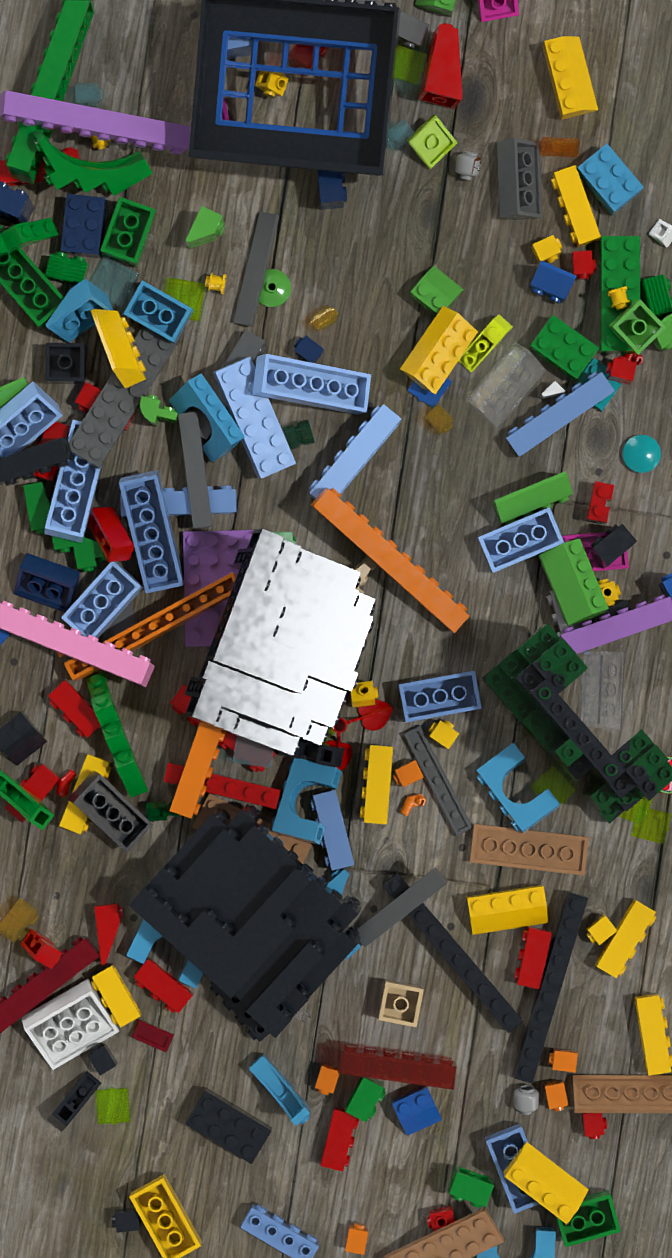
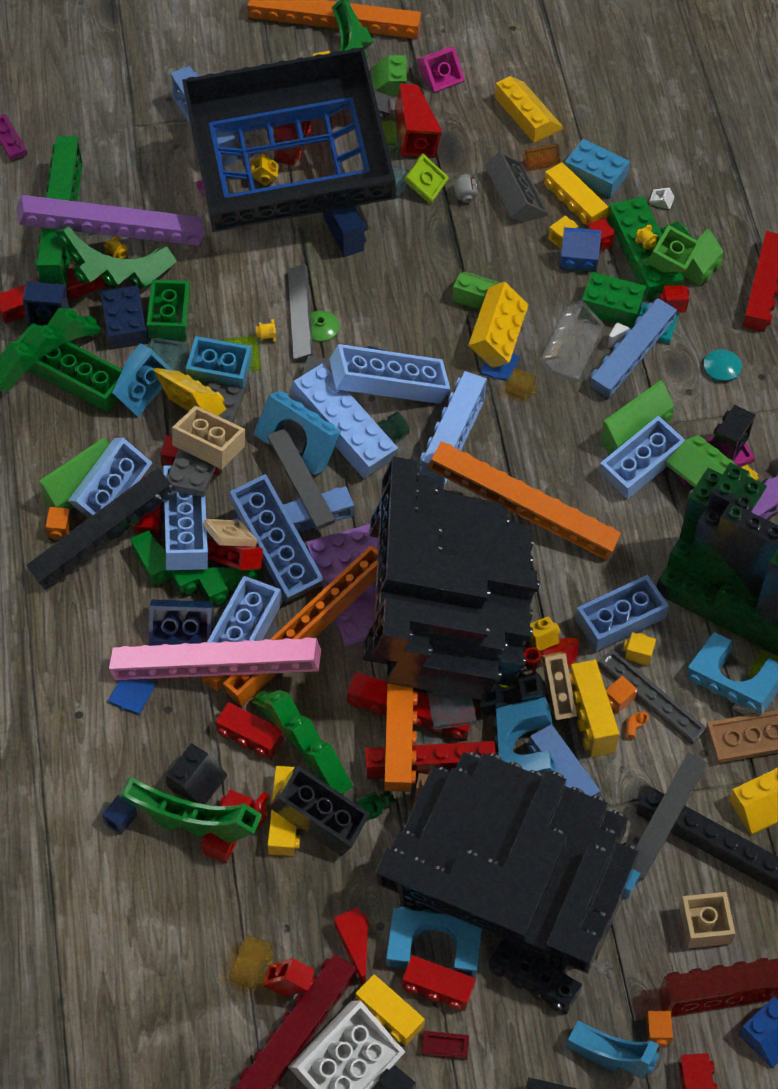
camera: 15 degrees left, 30 degrees down
green brick [45,252,89,285] -> none
black brick [45,343,86,384] -> none
bright green brick [140,394,179,427] -> none
bright green slope [185,206,226,249] -> none
clear yellow brick [310,305,339,332] -> none
green brick [345,1072,386,1123] -> none
neon yellow slope [459,315,513,373] -> none
red brick [586,481,614,524] -> none
none -> tan brick [172,405,245,469]
none -> tan tile [203,519,258,547]
none -> tan brick [541,652,577,720]

